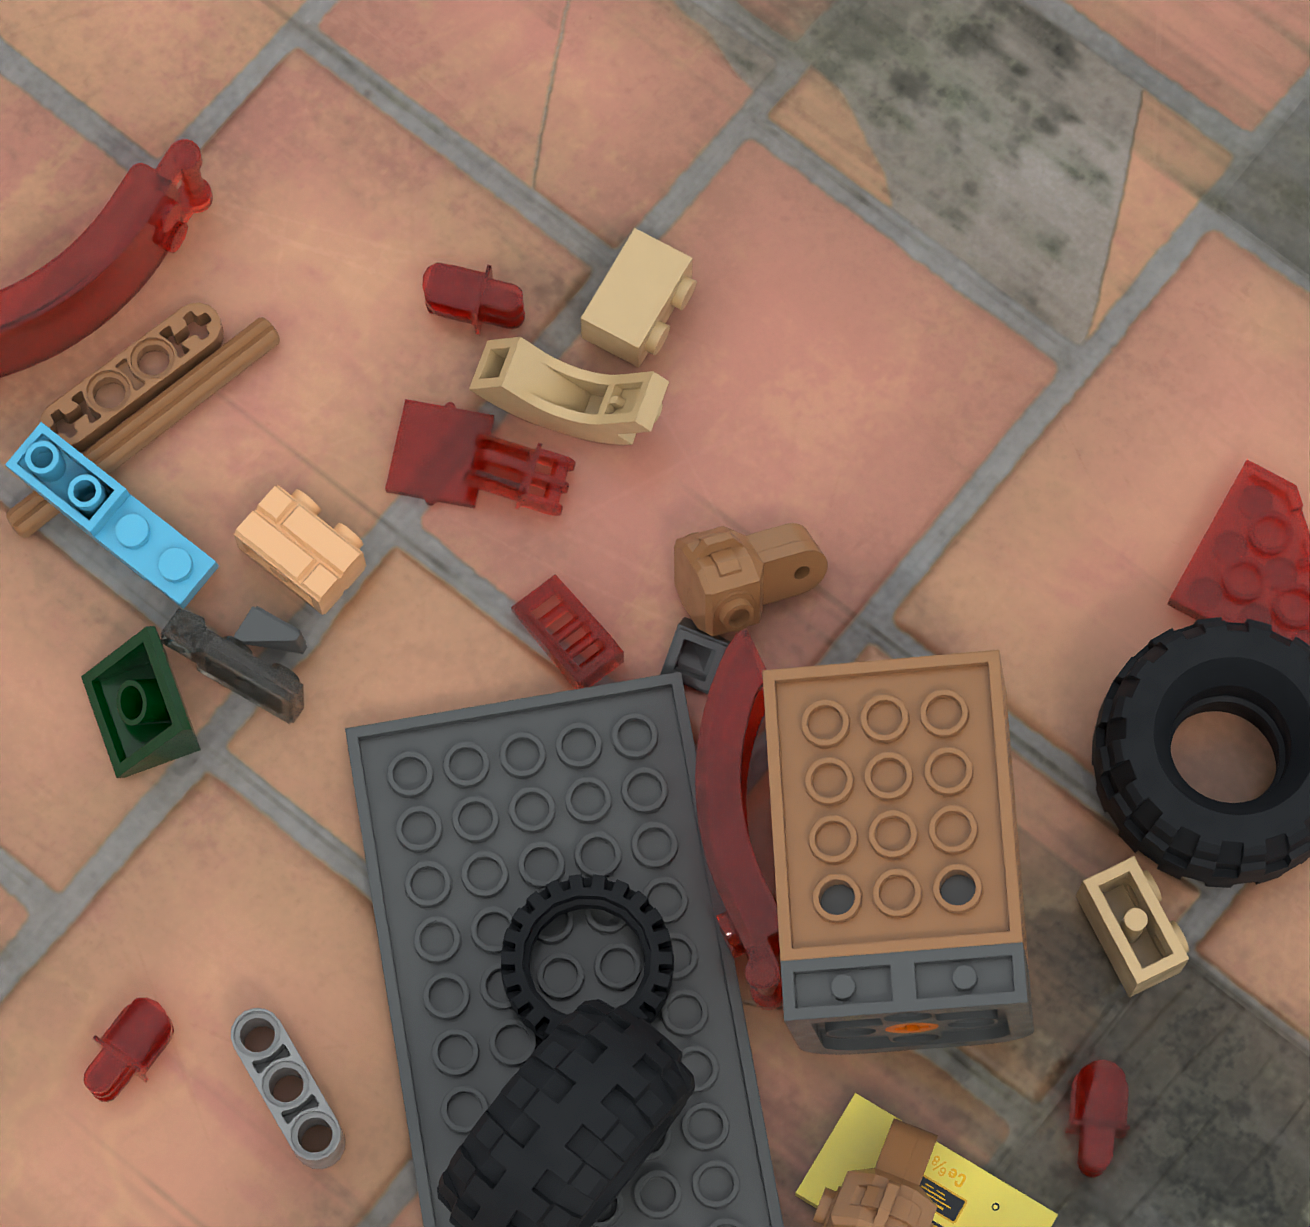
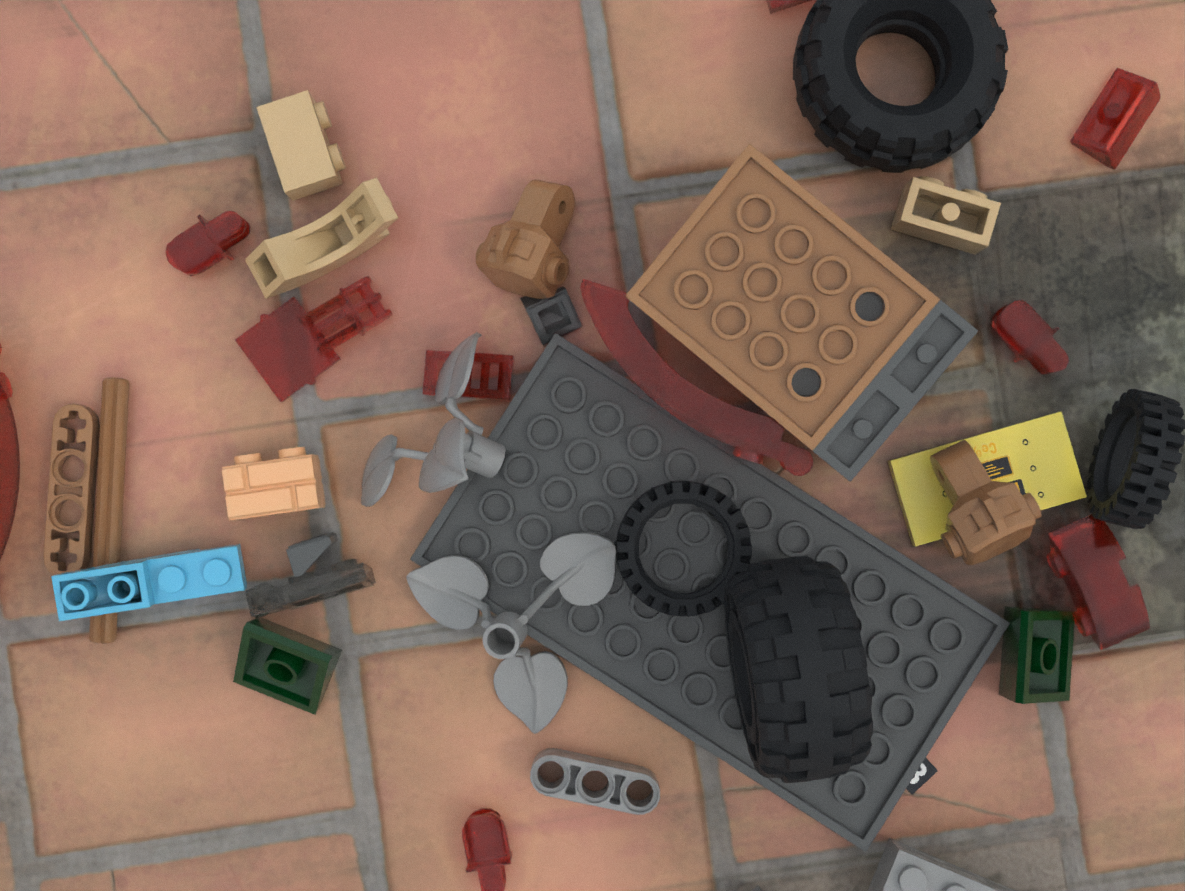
camera: 45 degrees left, 15 degrees up
none -> light grey plant [361,332,506,507]
none -> light grey plant [406,532,617,734]

